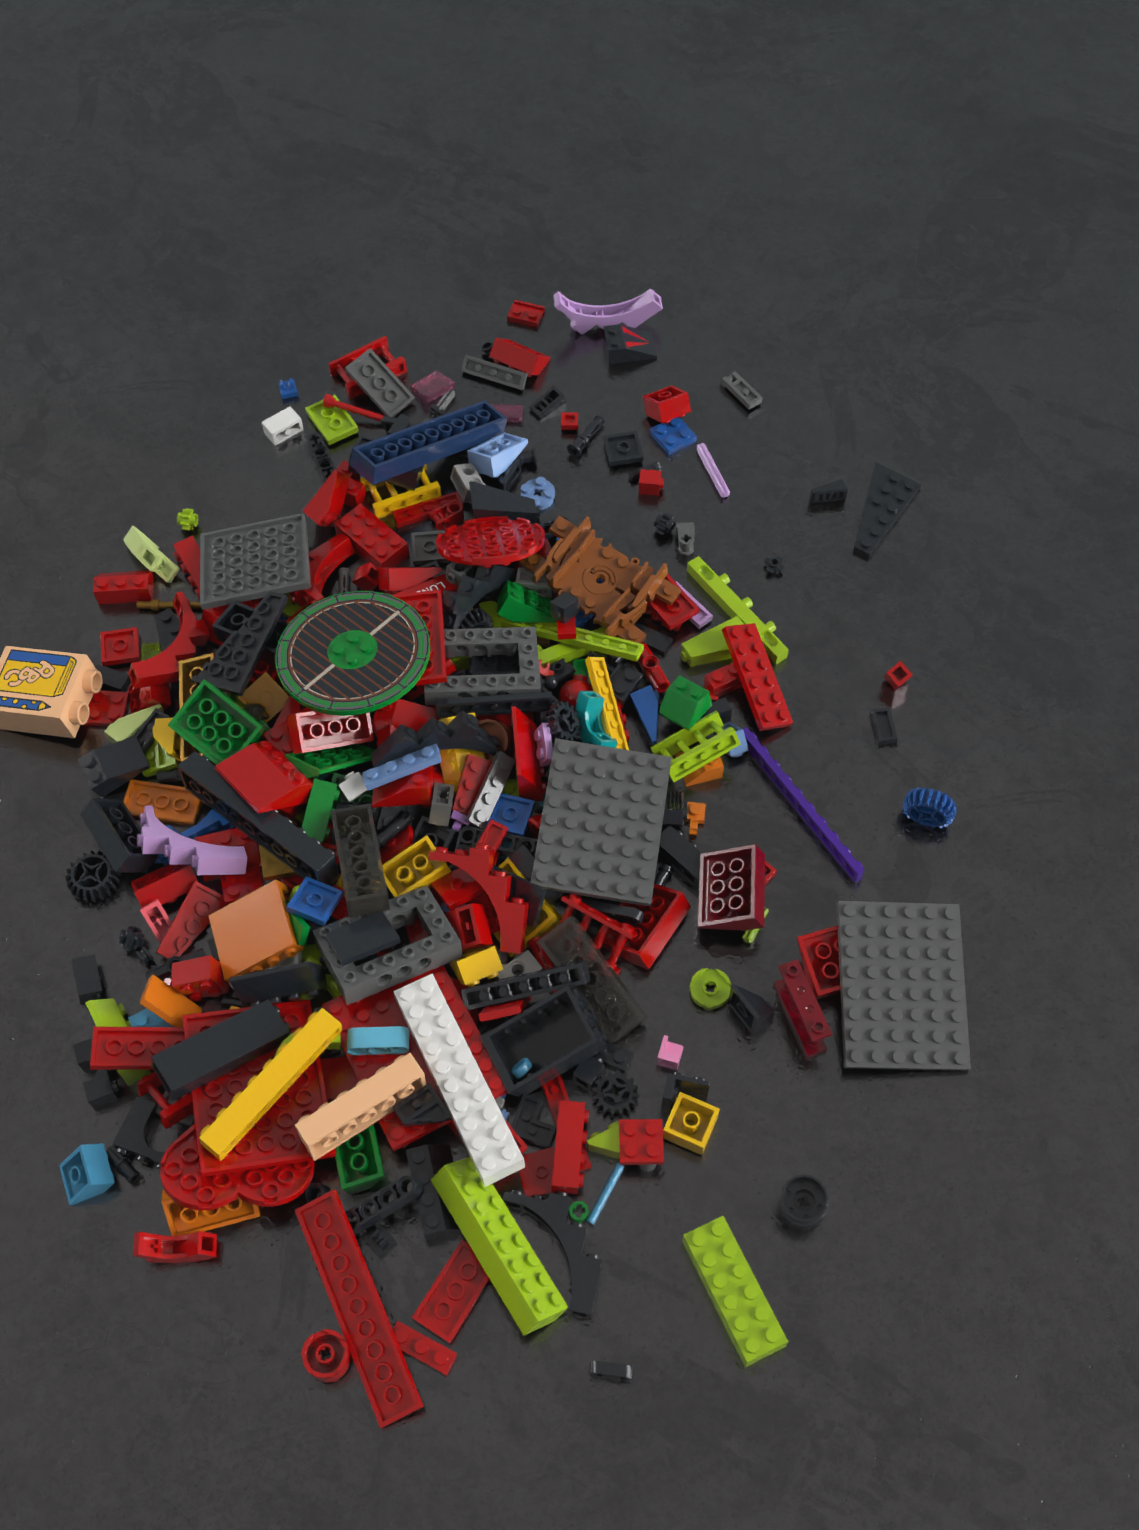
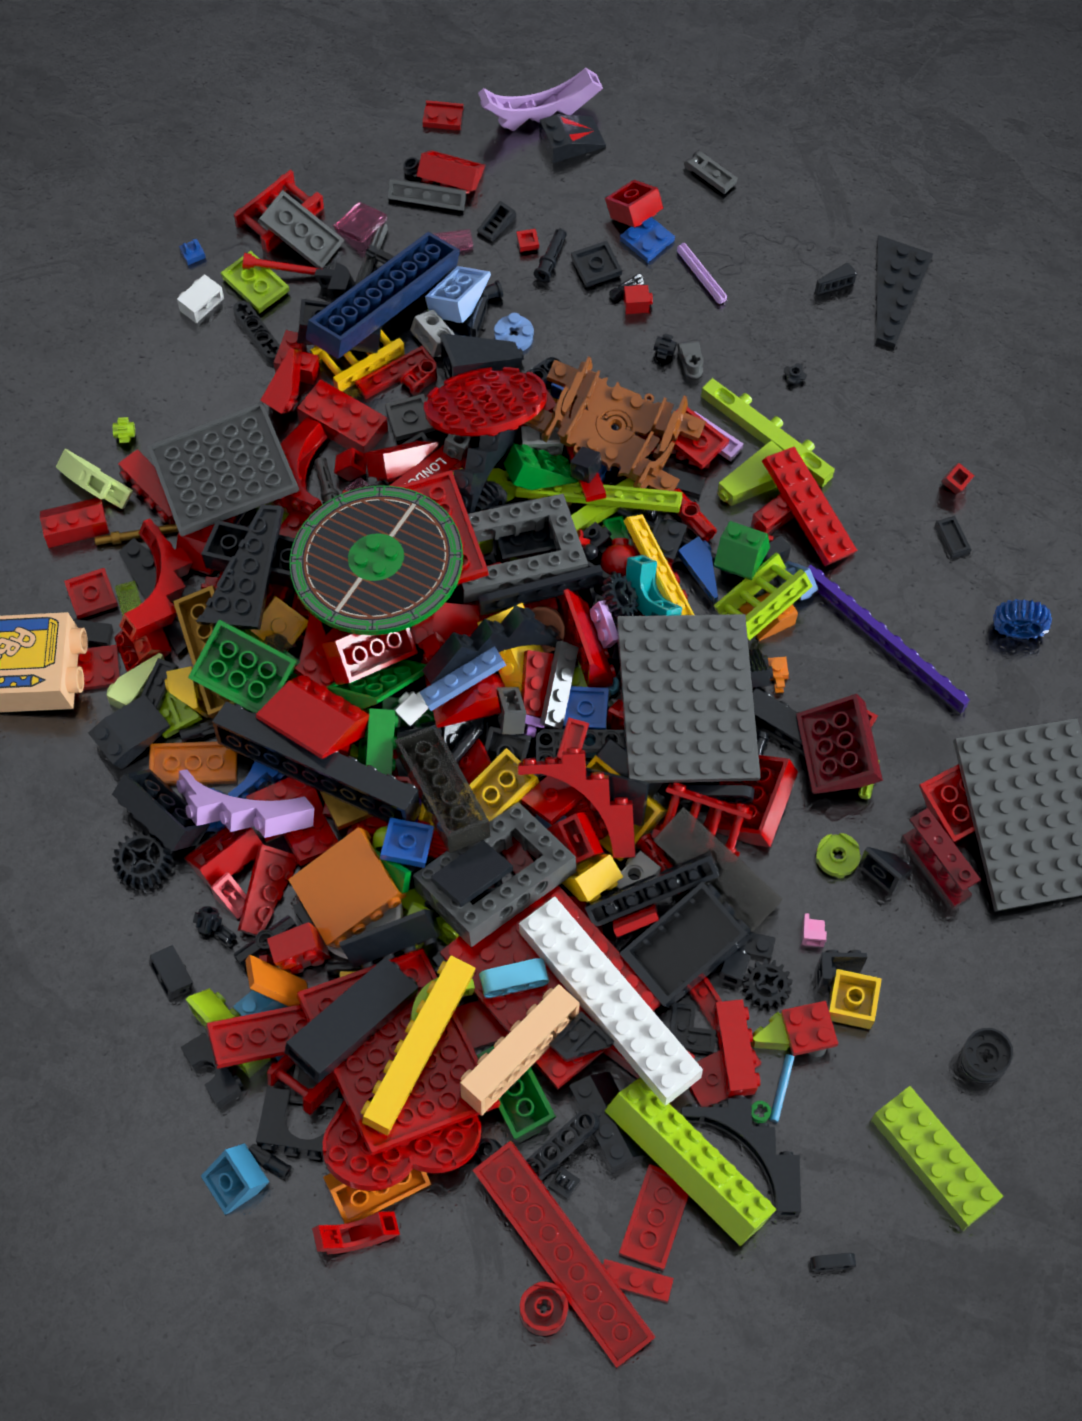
camera: 15 degrees left, 5 degrees up
dark azure tile [511,1058,532,1079] -> none

